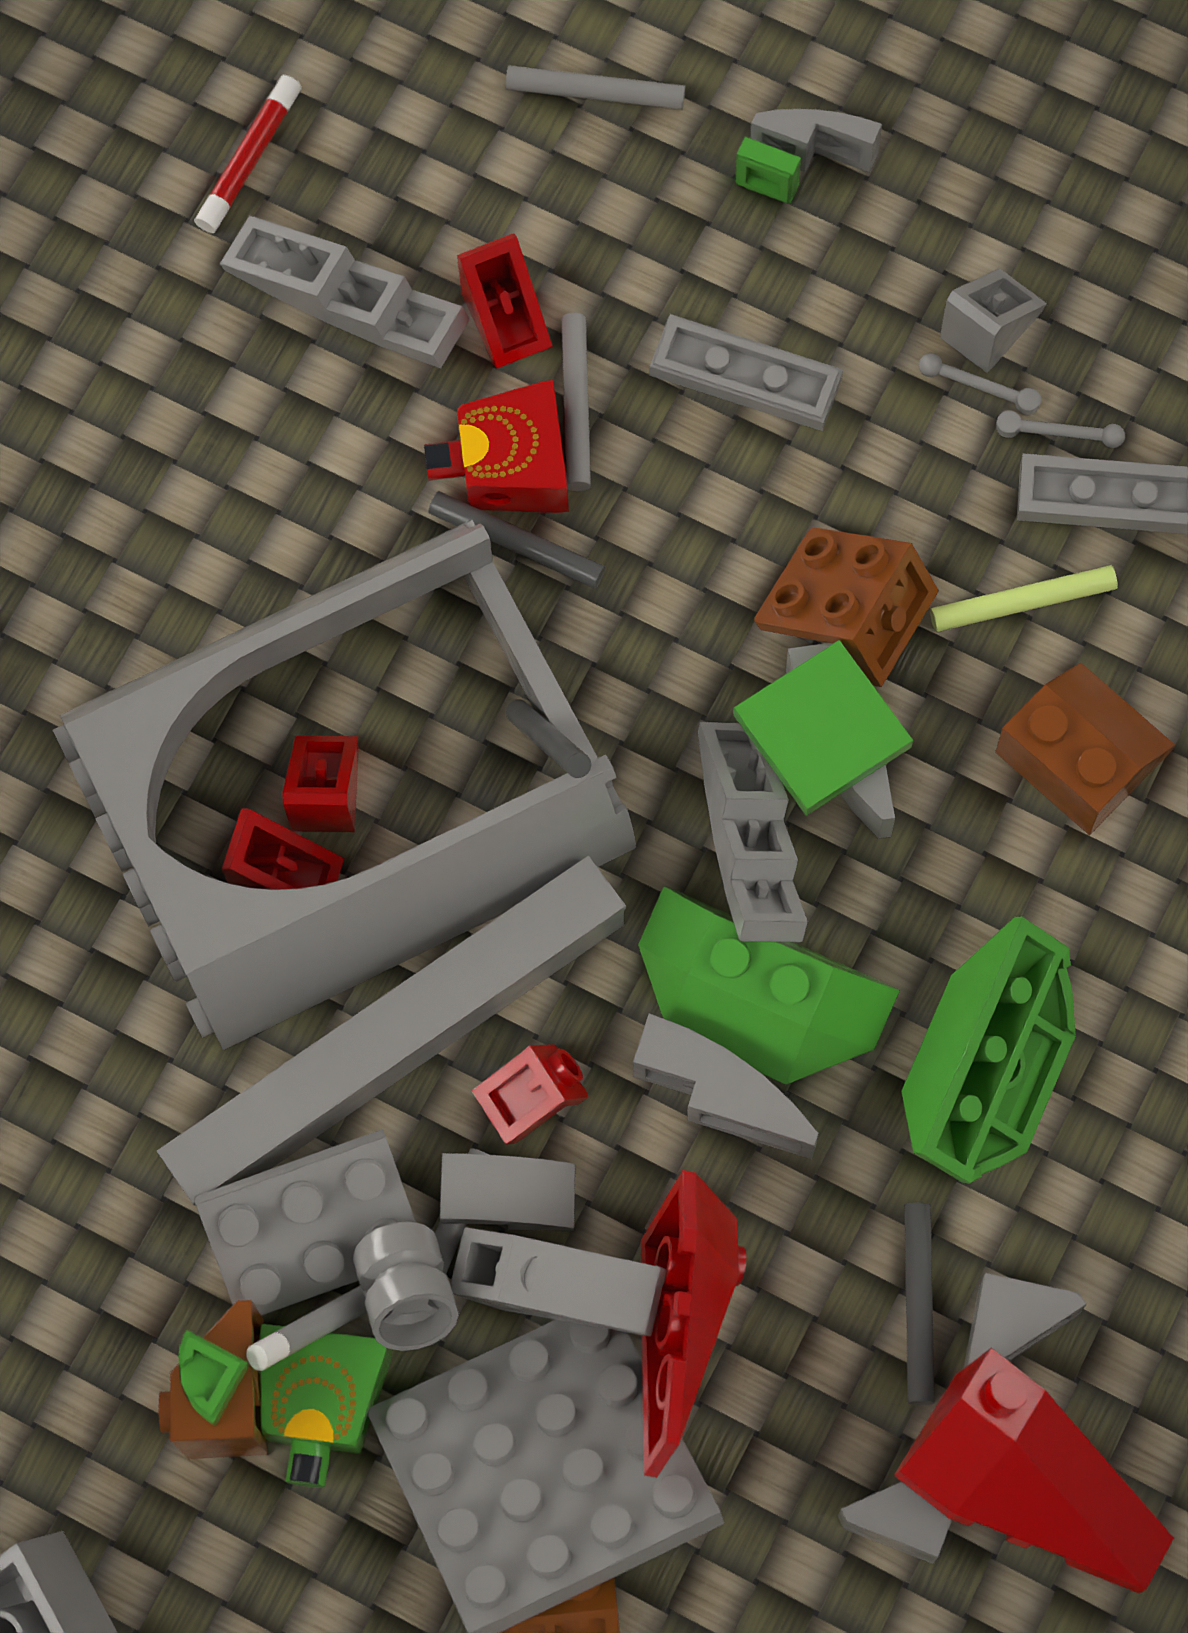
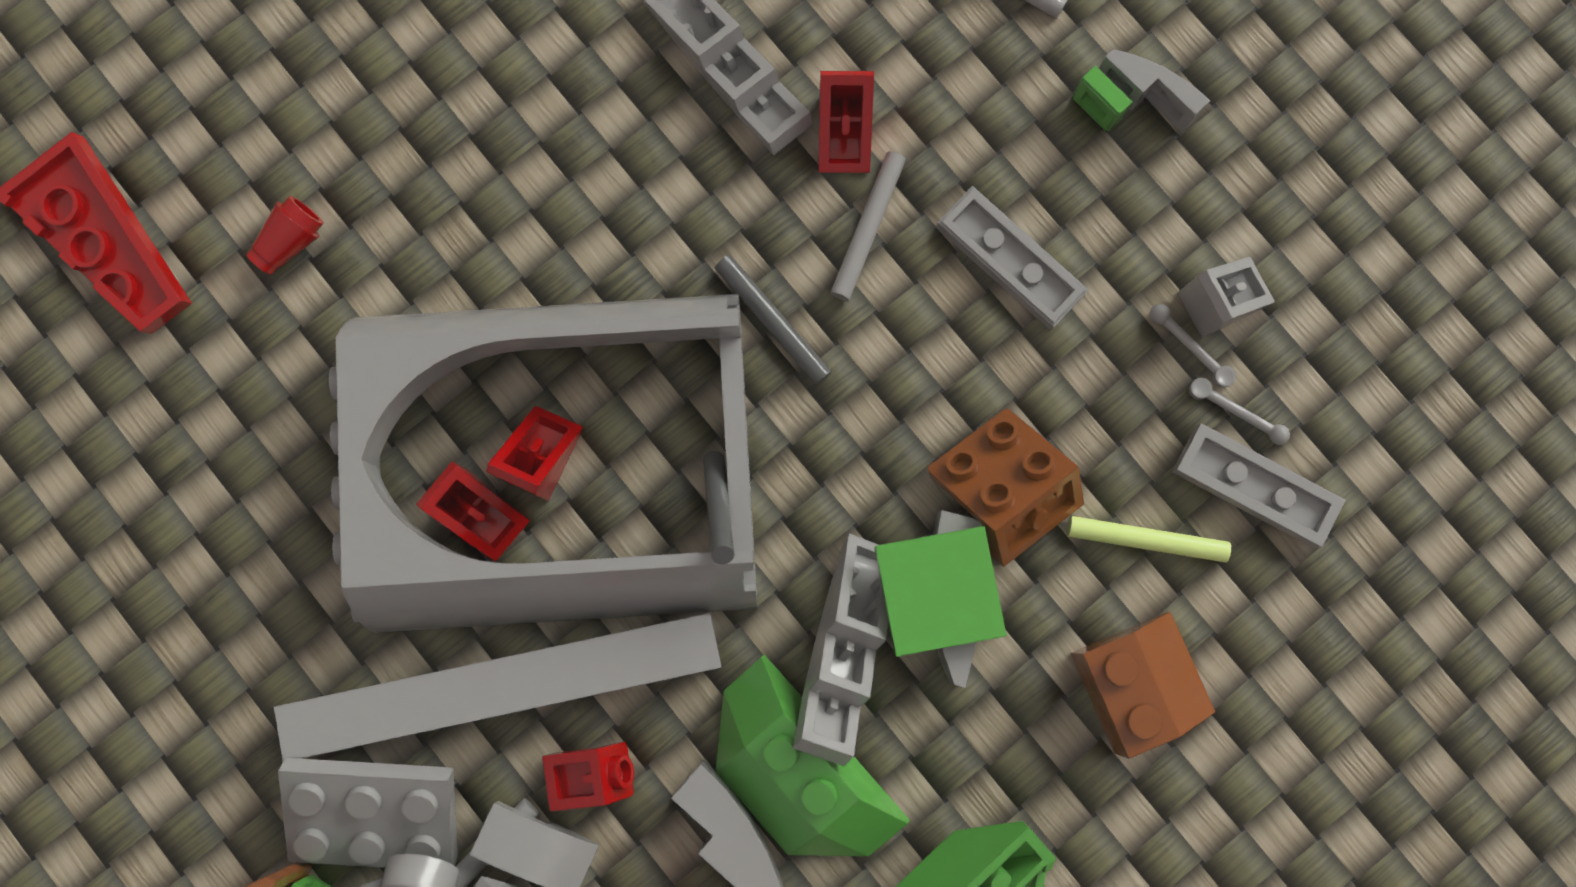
camera: 20 degrees right, 10 degrees up
red torso [424,380,569,513] -> none

